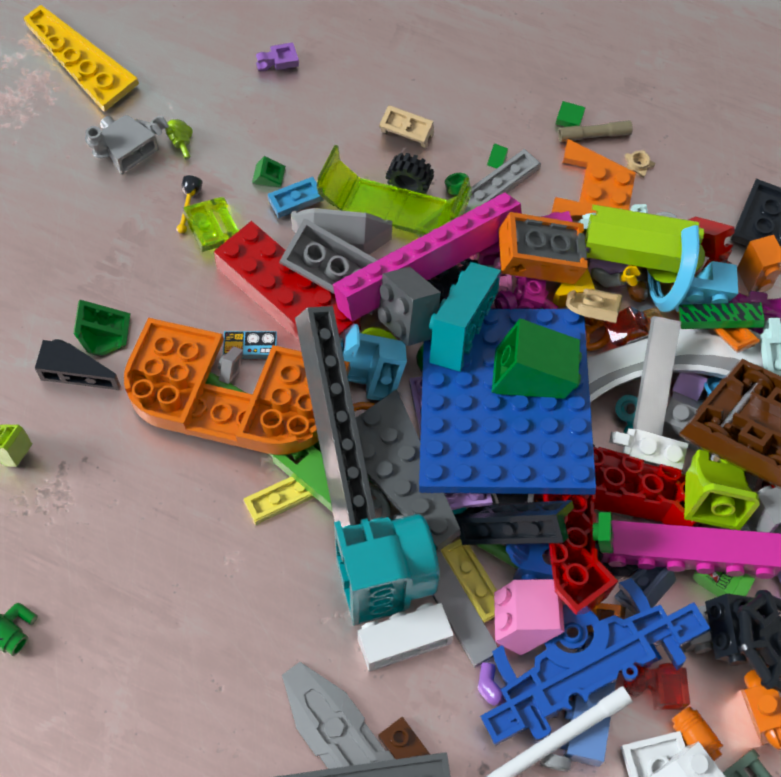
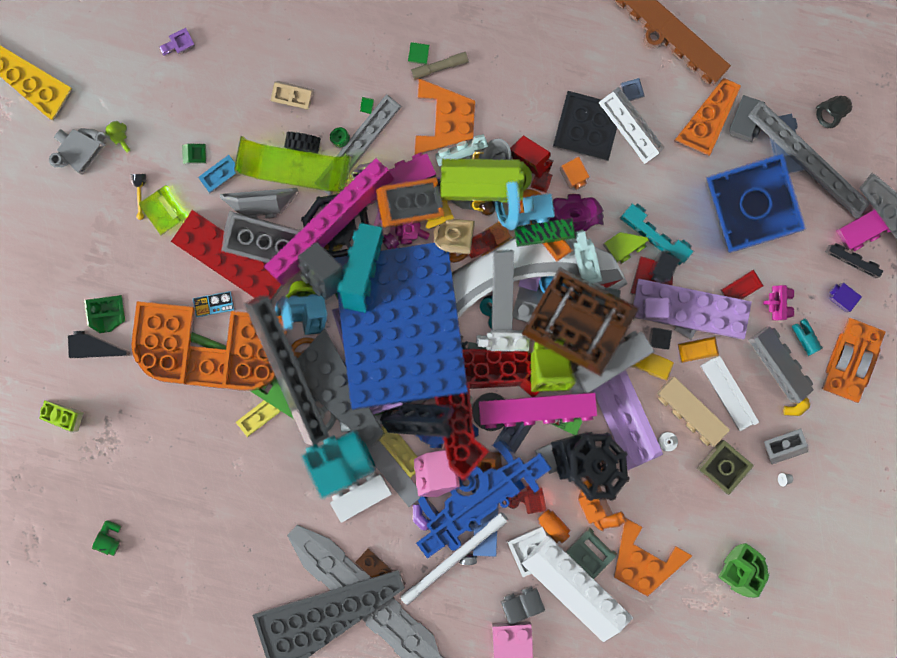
camera: 10 degrees left, 25 degrees up
light grey plate [218,346,243,384] -> none
green slope [492,318,582,399] -> none
green plate [593,512,614,553] -> none
tan plate [625,150,655,177] -> none

